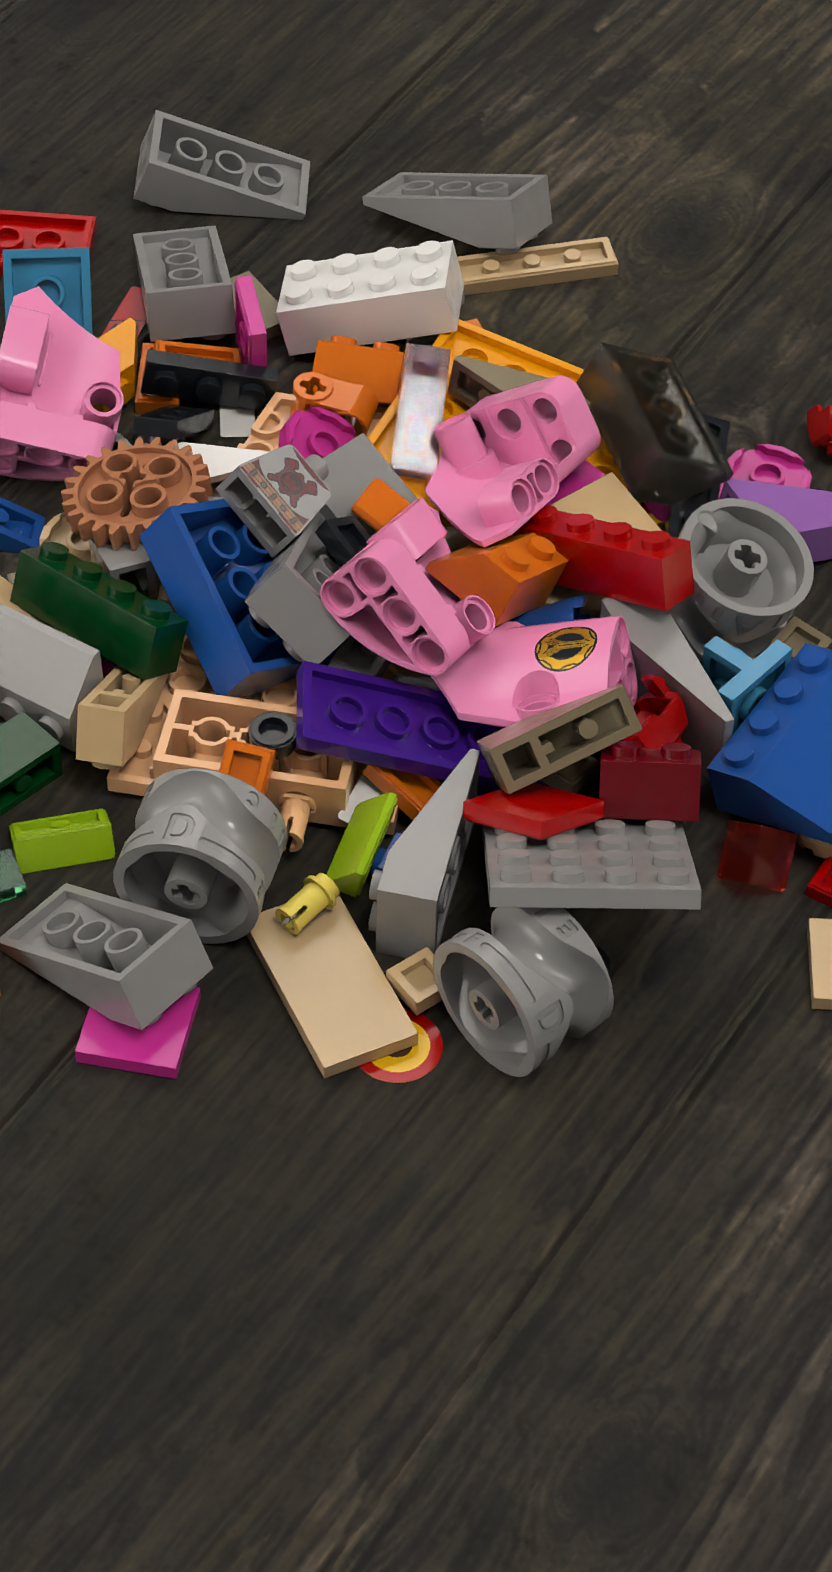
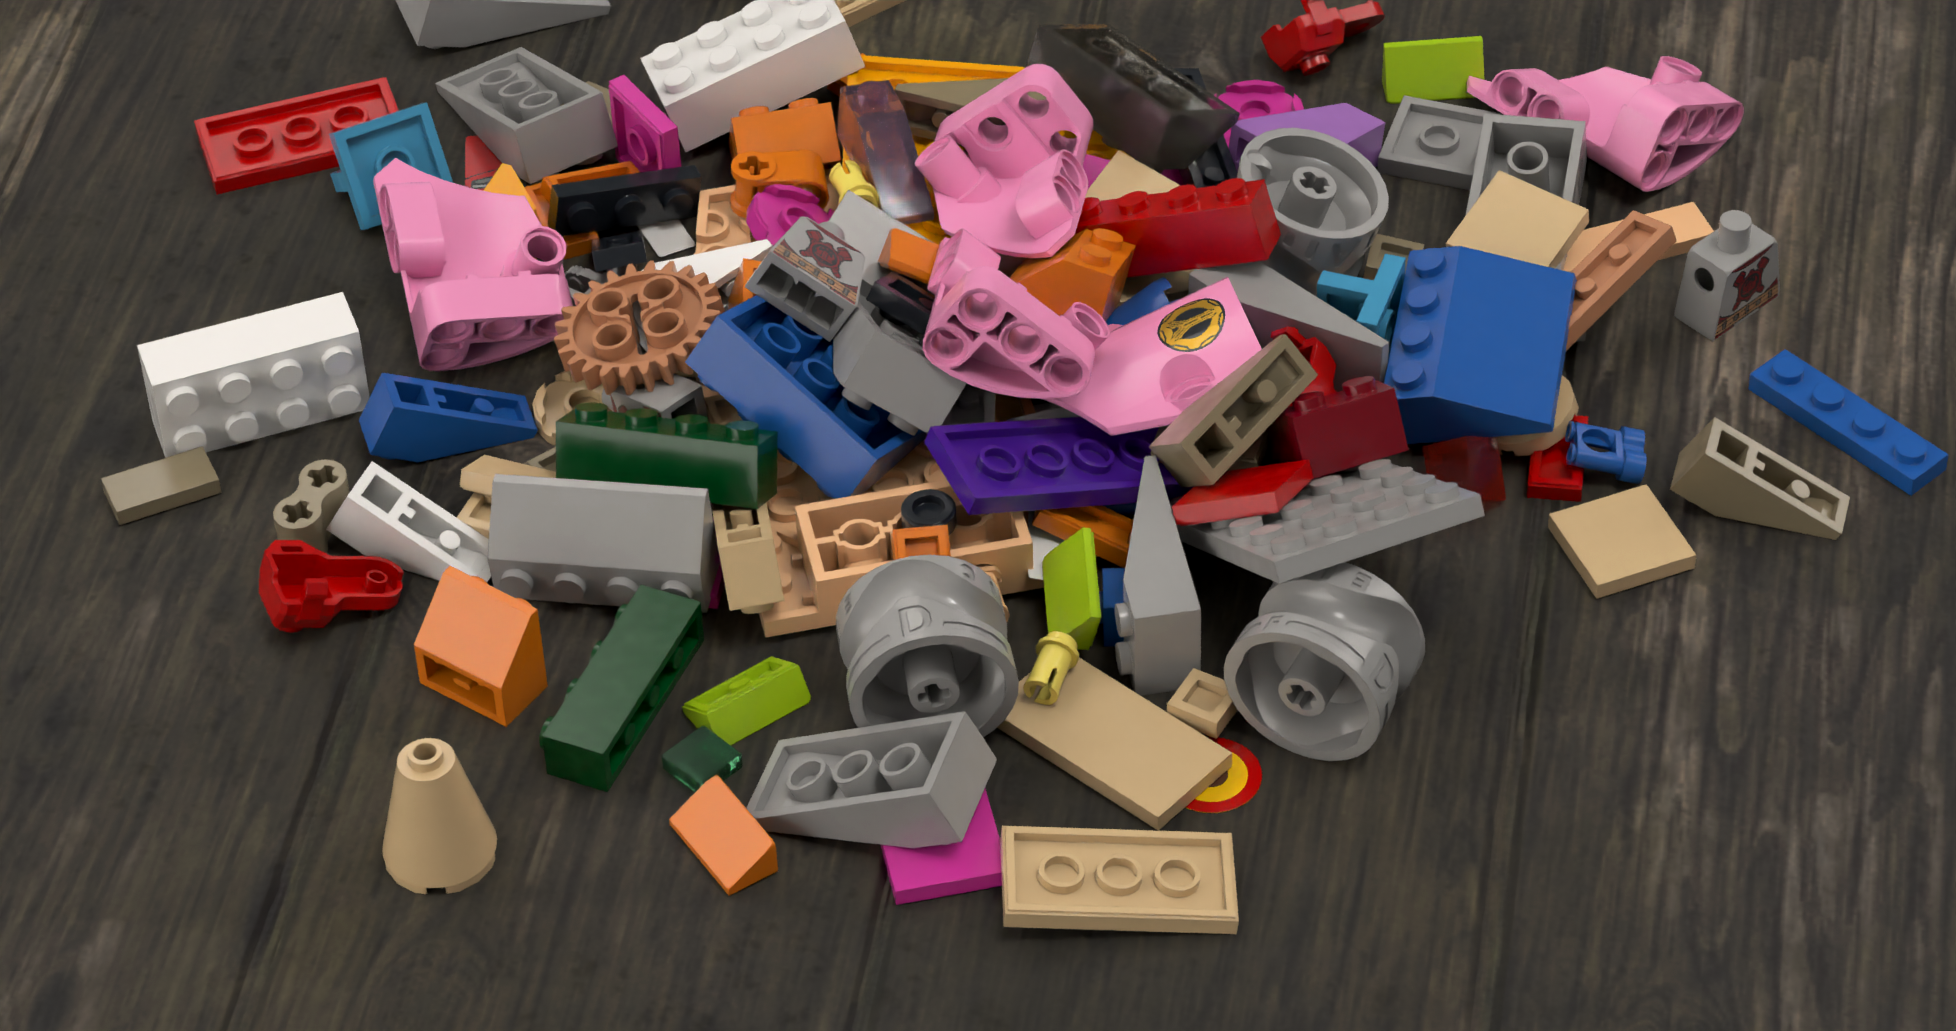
camera: 20 degrees left, 5 degrees down
none -> light yellow pin [829,160,879,207]
none -> tan tile [1000,826,1239,934]

